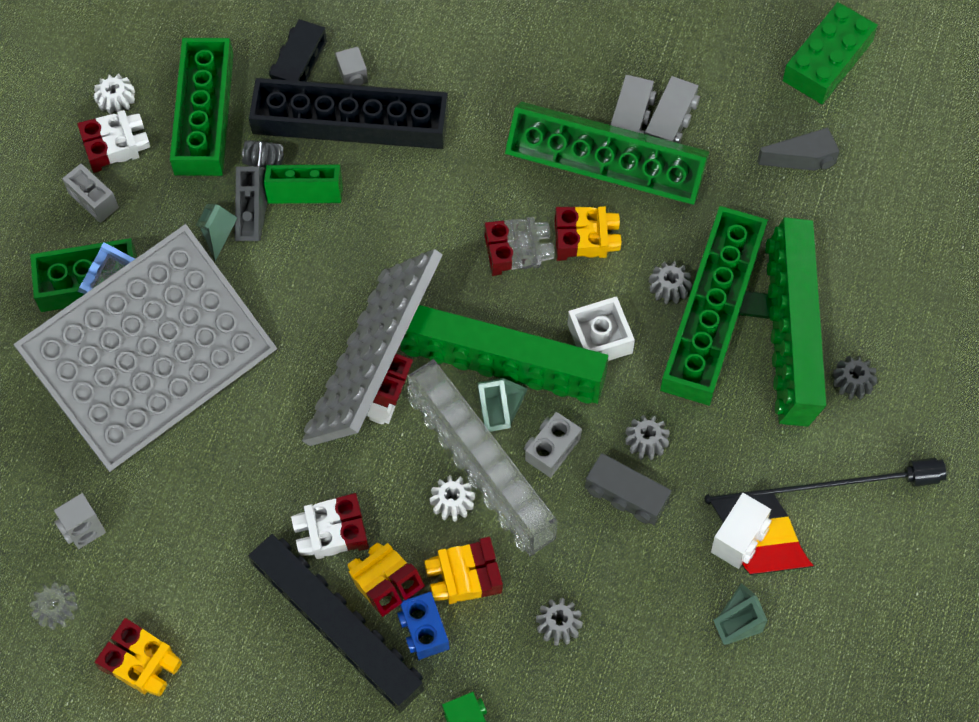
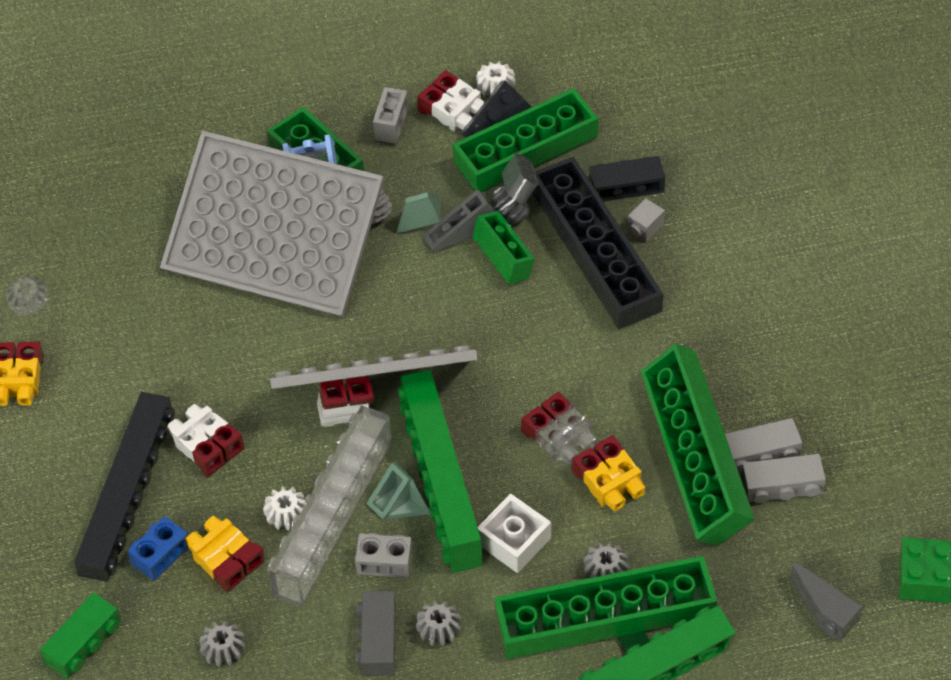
camera: 60 degrees right, 10 degrees down
light grey brick [54,493,106,550] -> none
hips [348,543,425,617] -> none
none -> black wing [460,80,532,138]
none -> dark grey beam [502,153,538,204]

